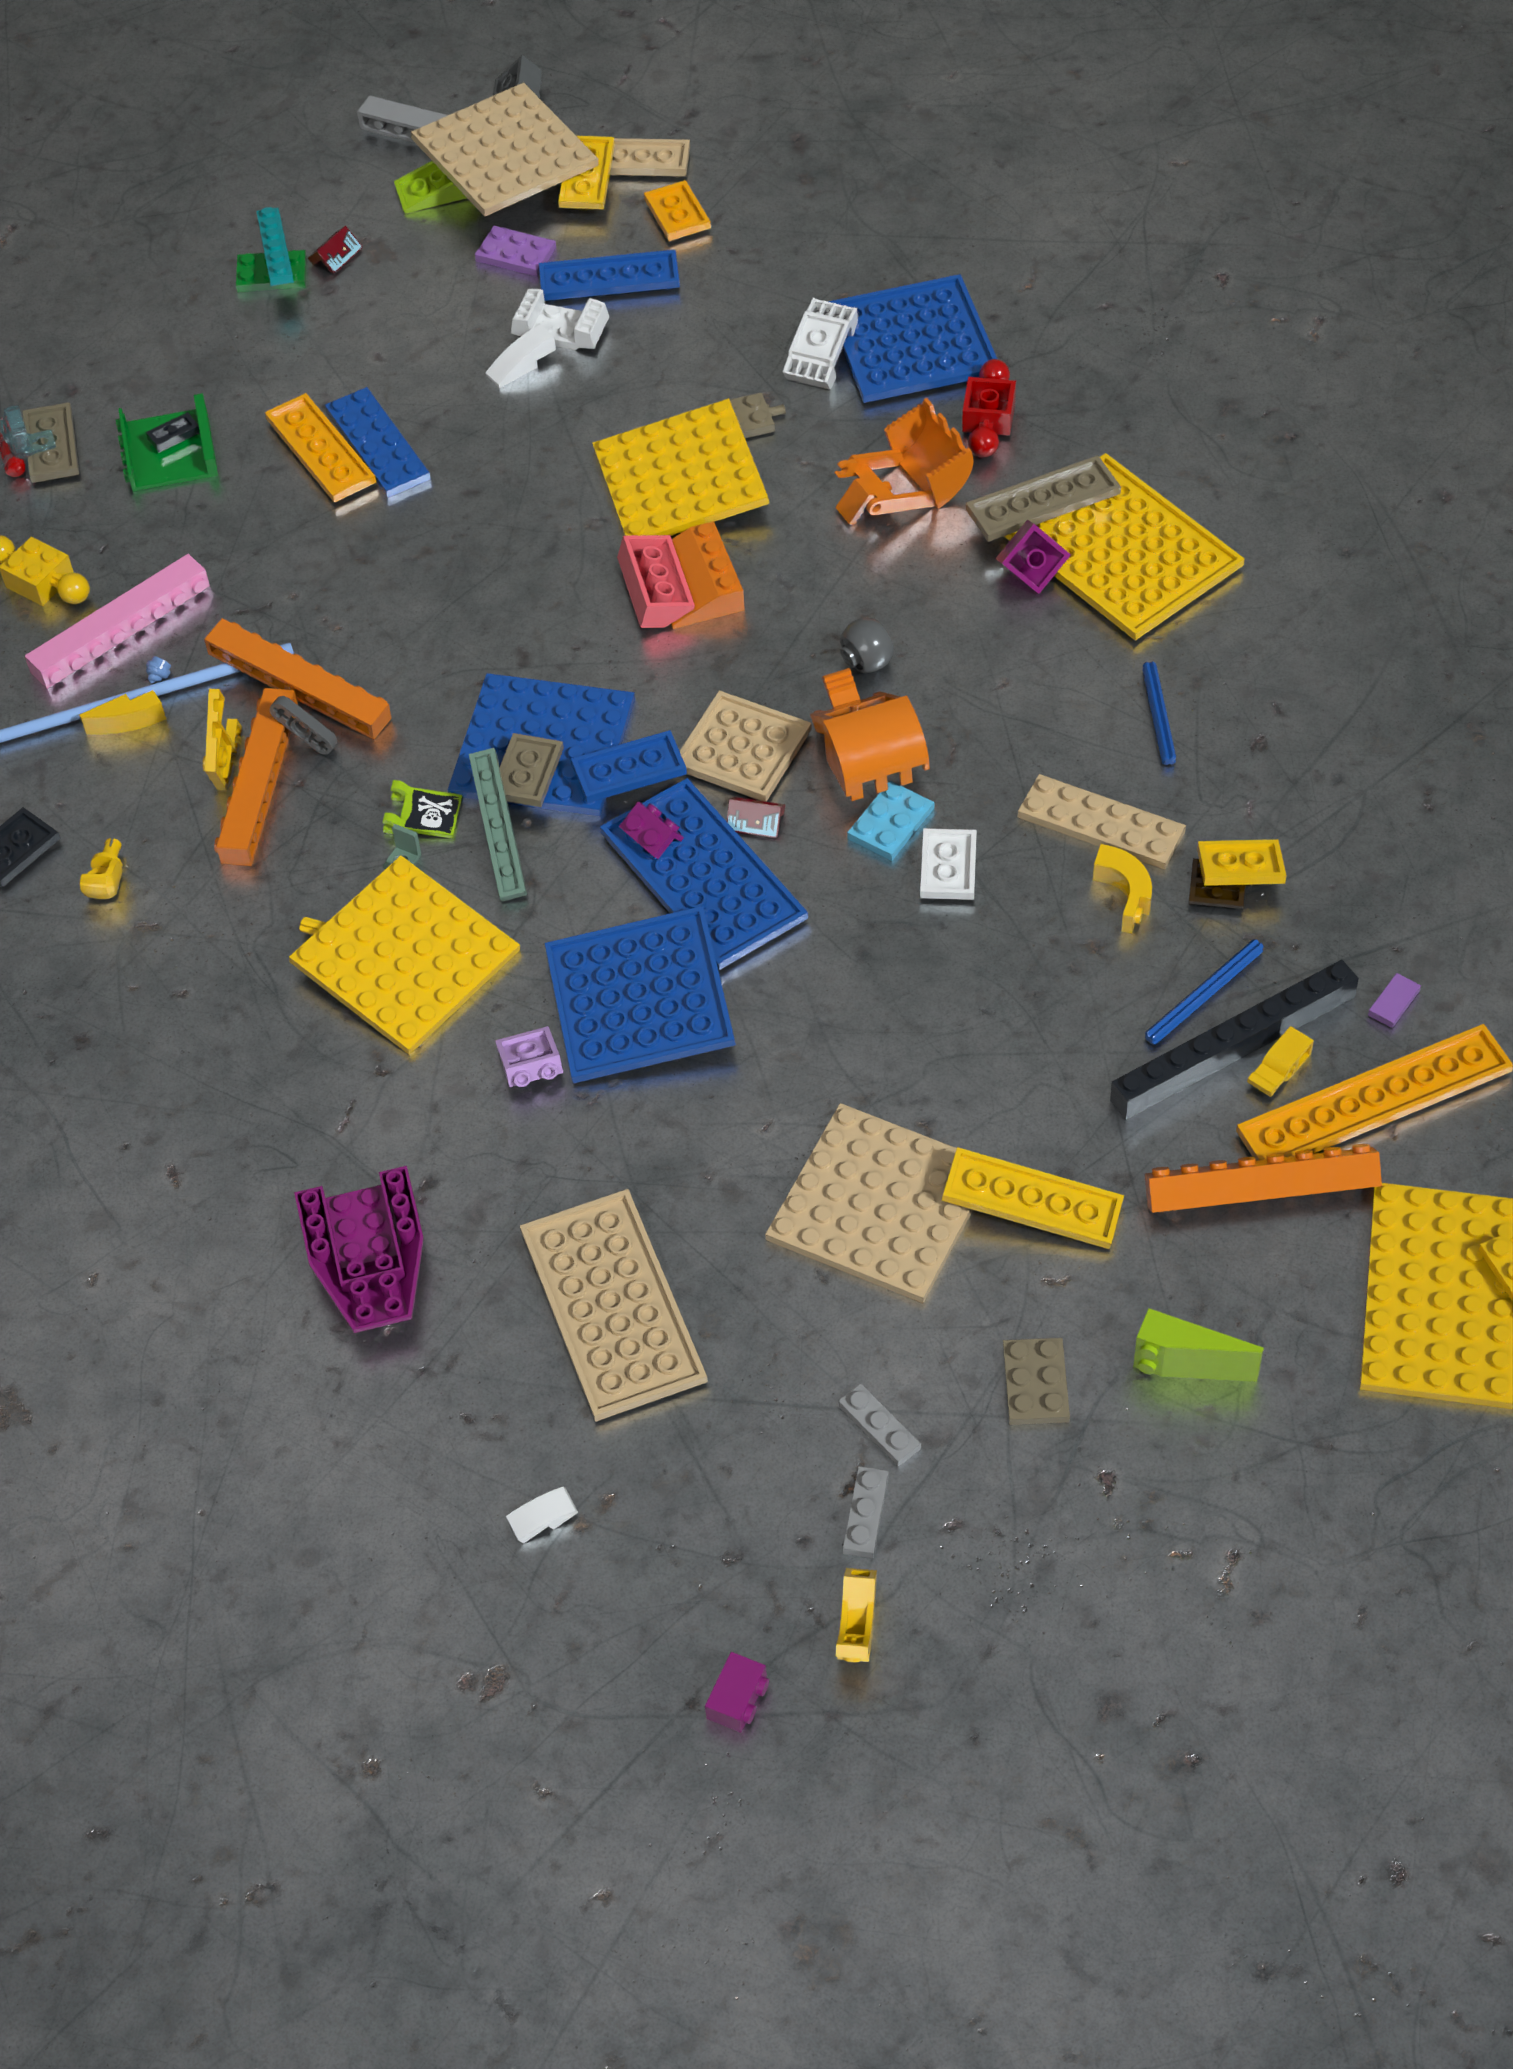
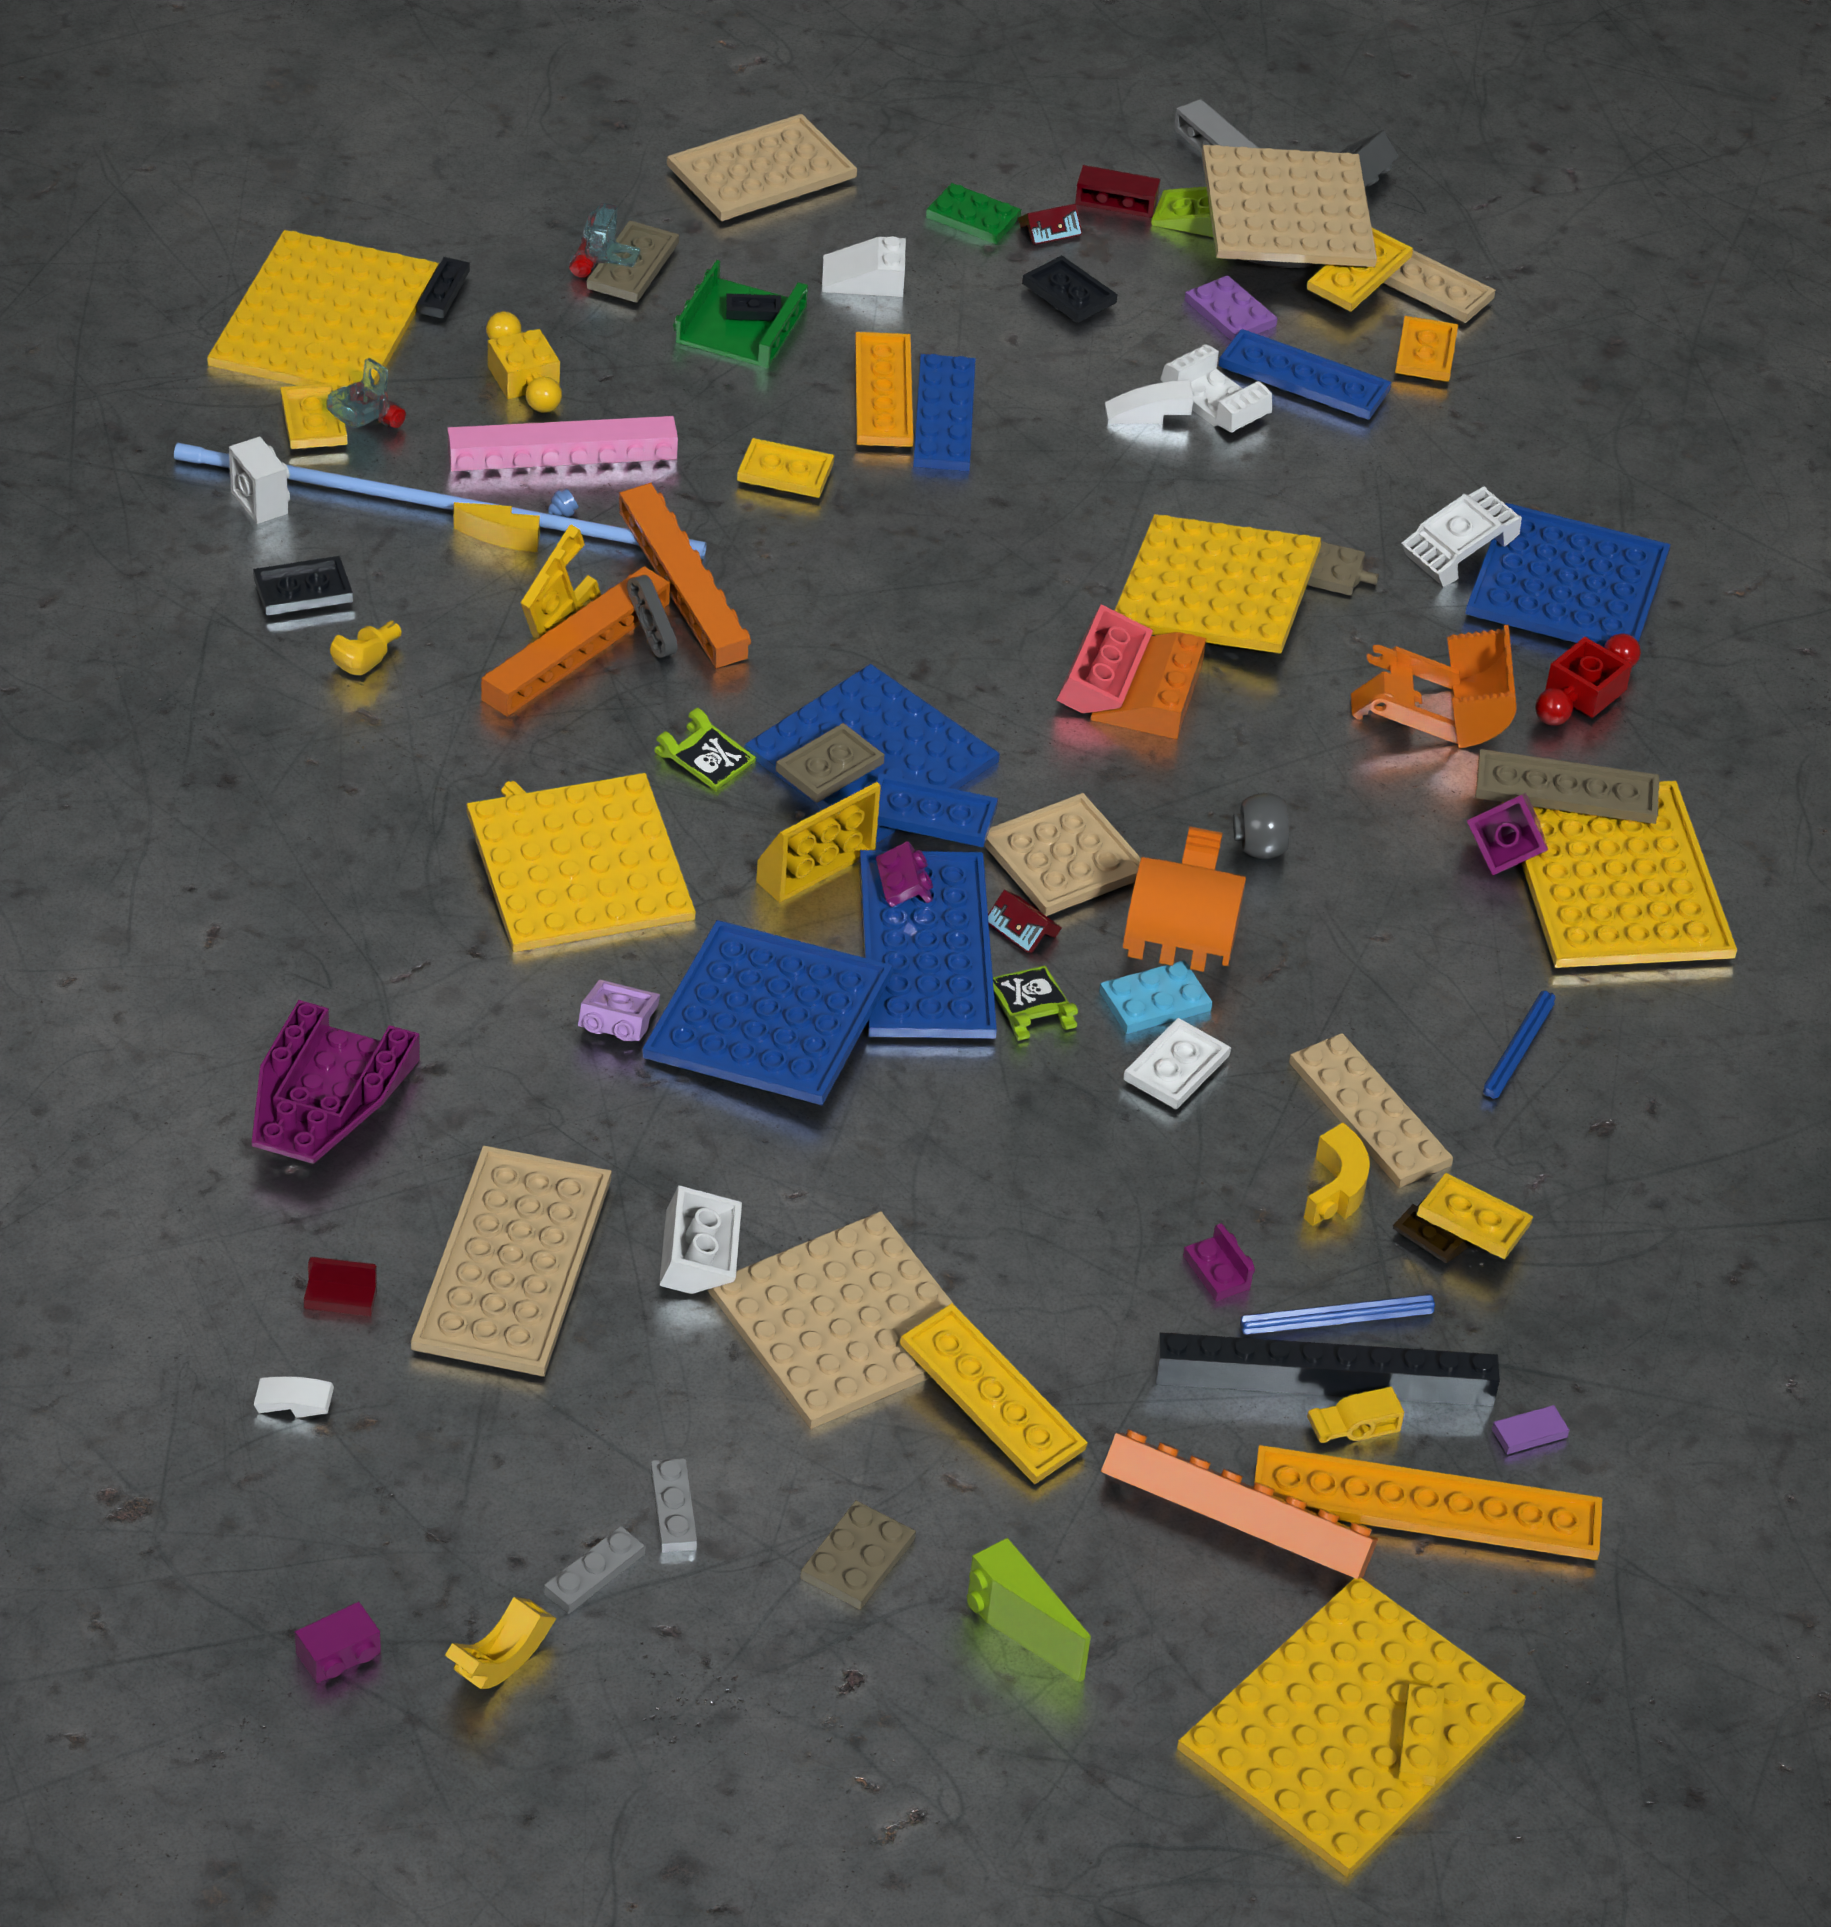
camera: 25 degrees right, 10 degrees down
teal plate [256,207,294,286] -> none
sand green bracket [383,824,422,869] -> none
sand green plate [469,748,527,901] -> none
none -> dark red panel [304,1257,377,1316]
none -> white slope [659,1185,742,1294]
none -> tan plate [667,114,857,221]
none -> yellow plate [737,438,834,498]
none -> yellow slope [756,782,881,903]
none -> white slope [822,236,906,297]
none -> flag [993,966,1078,1041]
none -> black plate [1022,255,1118,323]
none -> dark red brick [1075,165,1161,218]
none -> magenta bracket [1183,1223,1255,1302]

